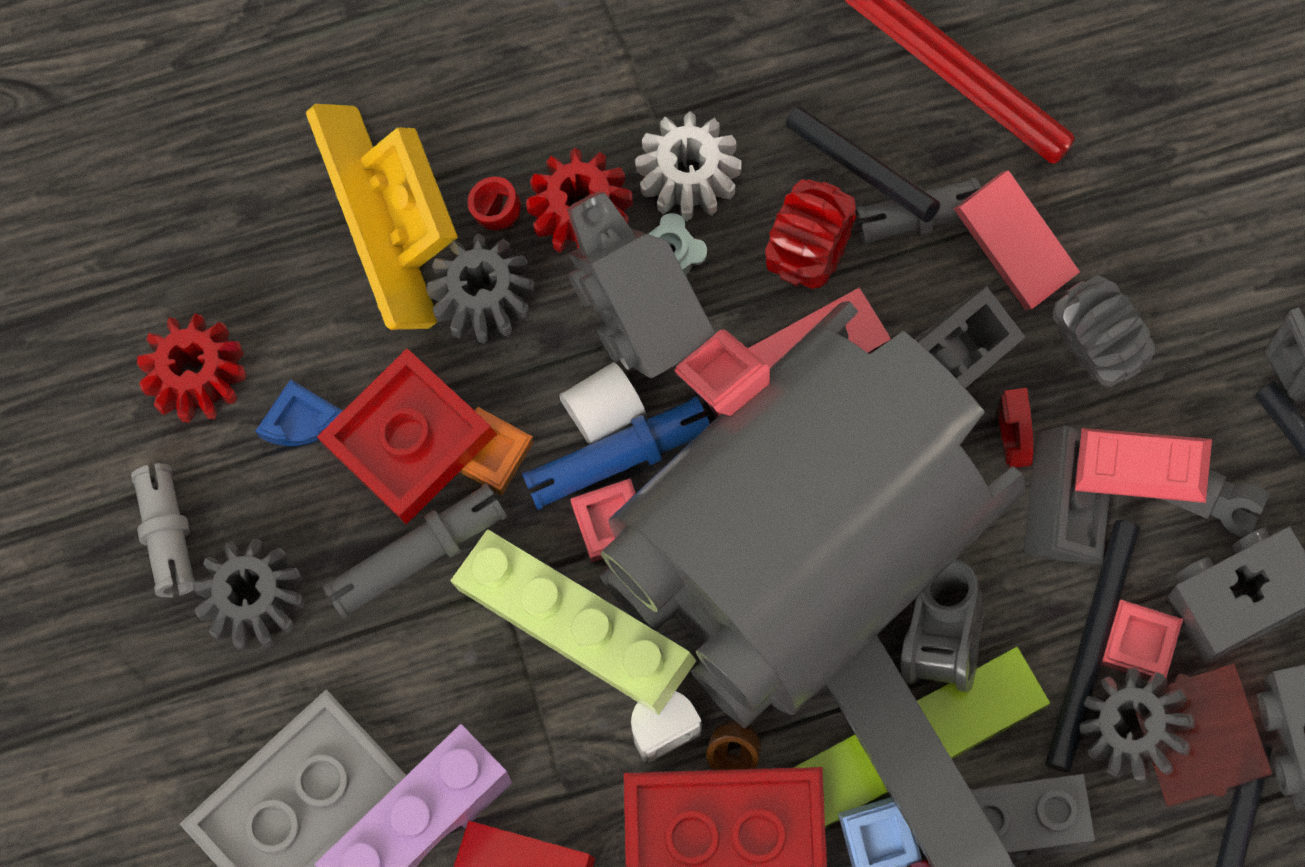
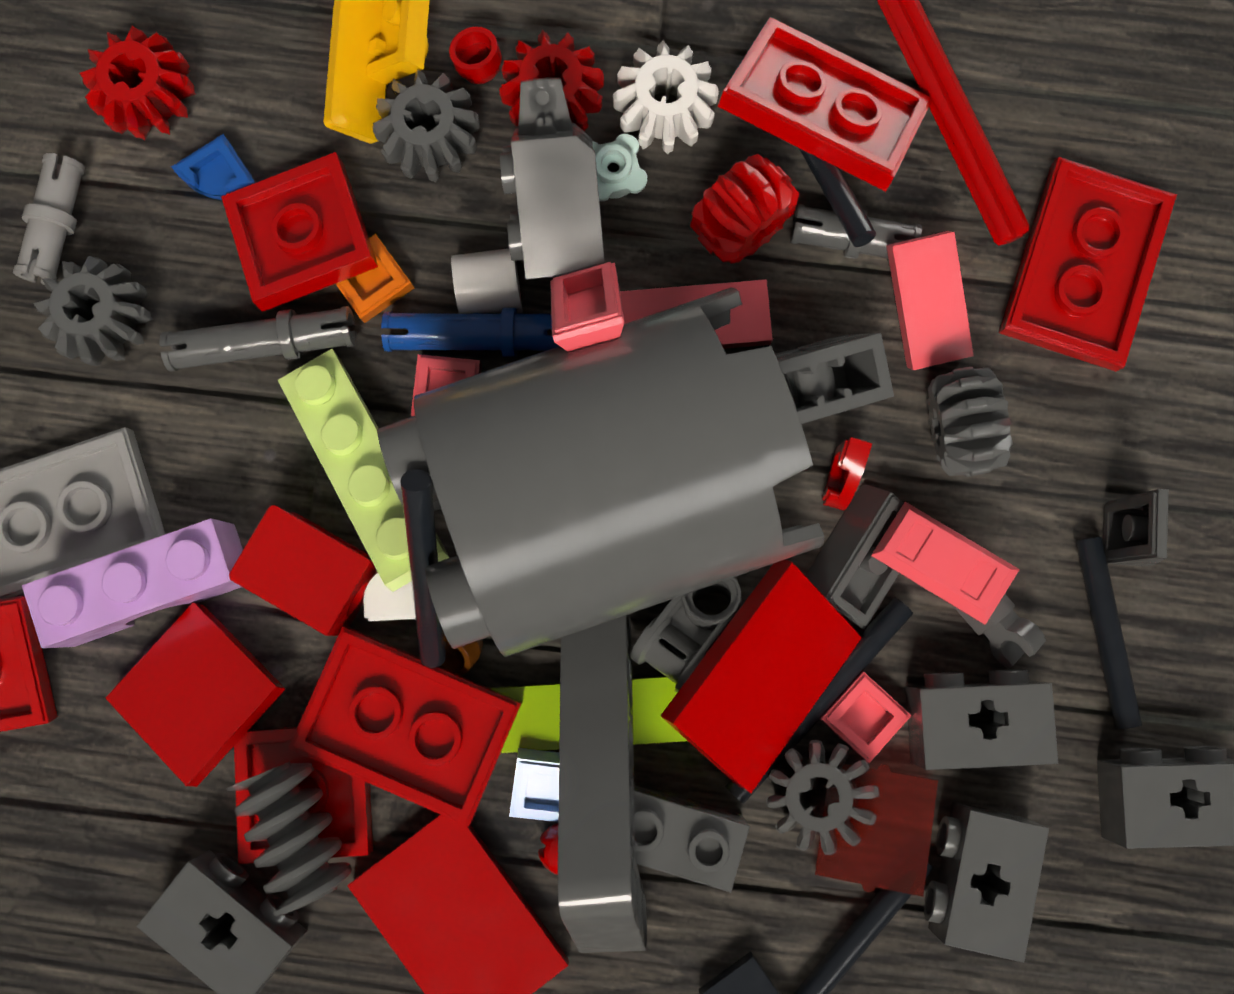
camera: 20 degrees right, 10 degrees up
none -> red piece [229,505,378,636]
none -> black bar [400,469,446,668]
none -> red tile [660,560,862,793]
none -> red tile [718,17,932,192]
none -> red tile [999,157,1177,372]

